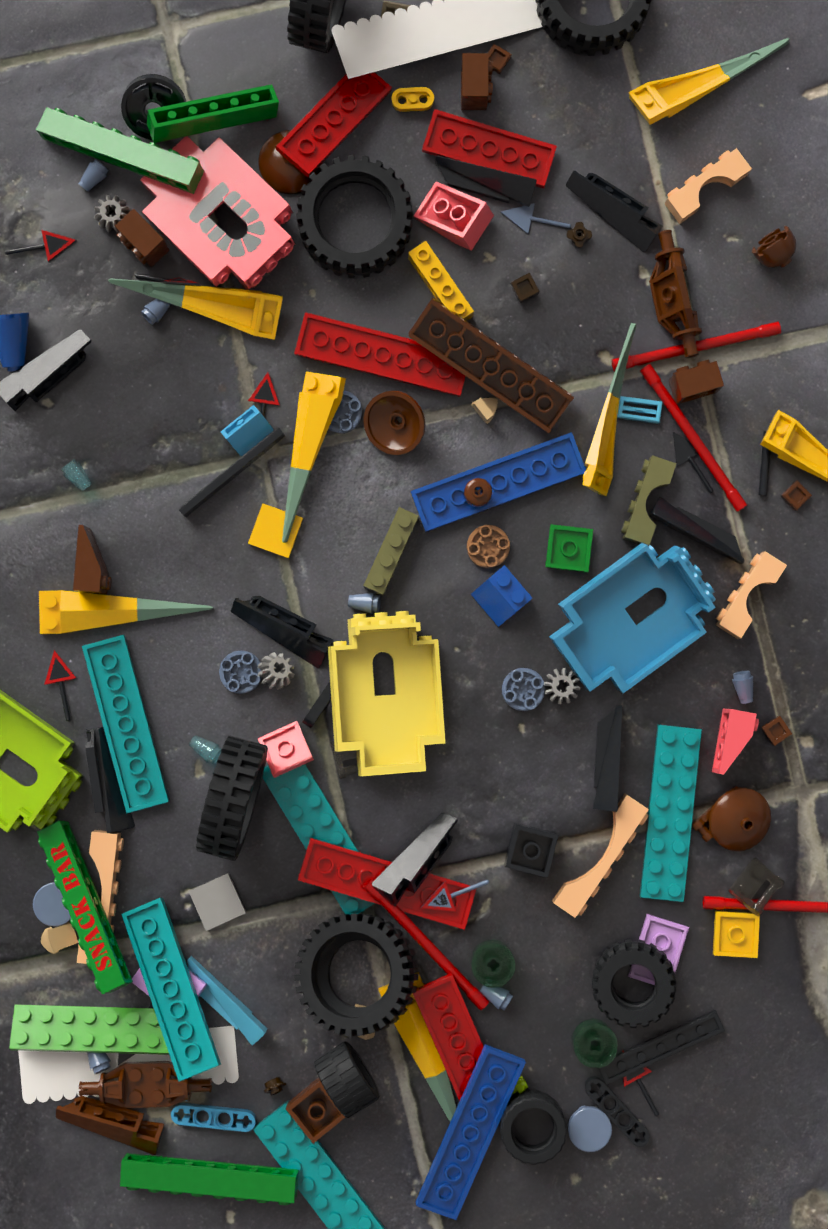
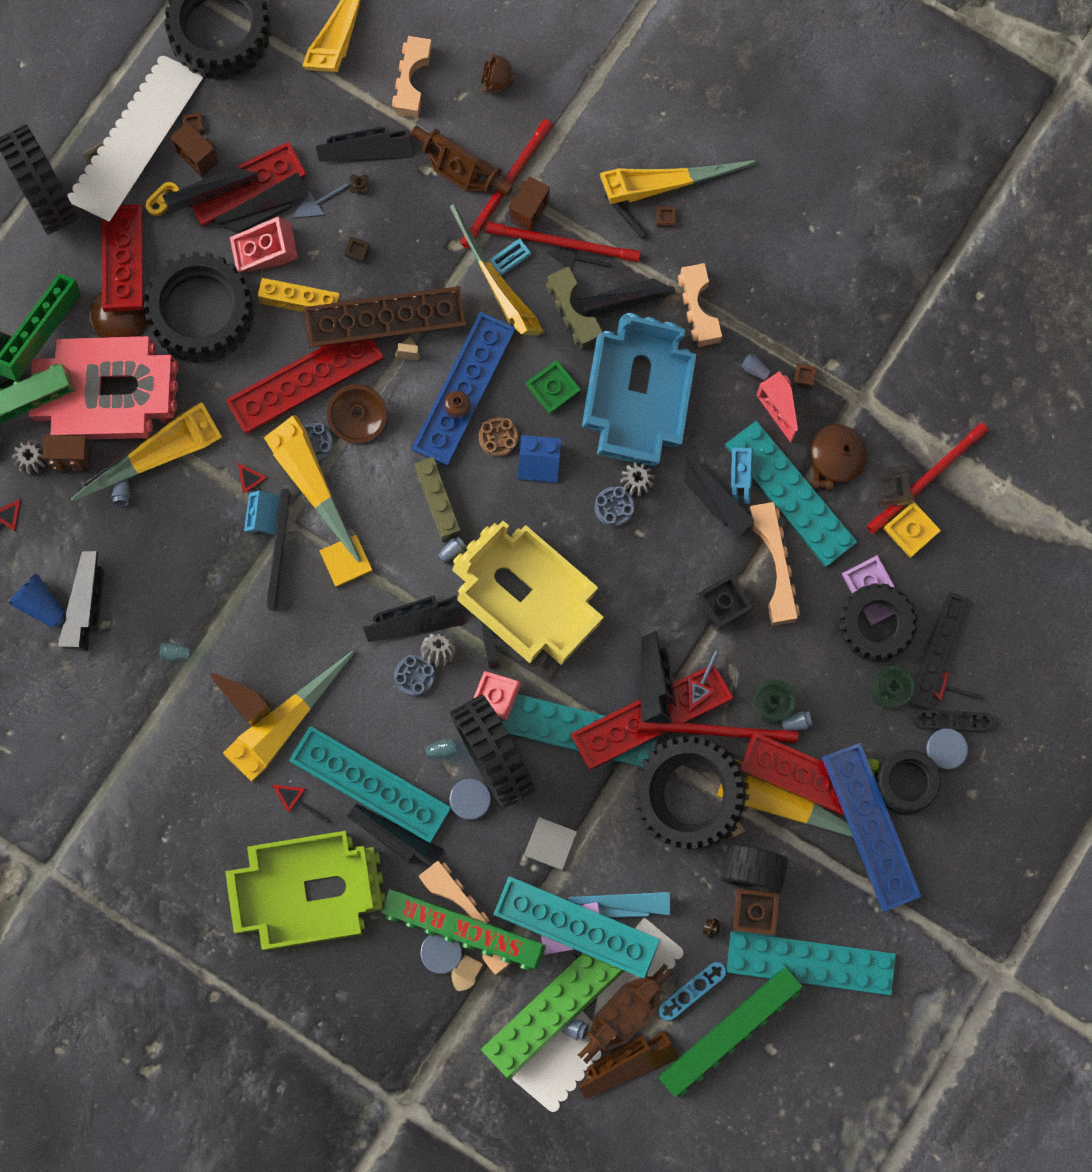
camera: 45 degrees left, 10 degrees down
none -> black wedge [162,166,258,213]
none -> sand blue tile [450,779,491,820]
none -> dark azure hinge [731,447,753,504]

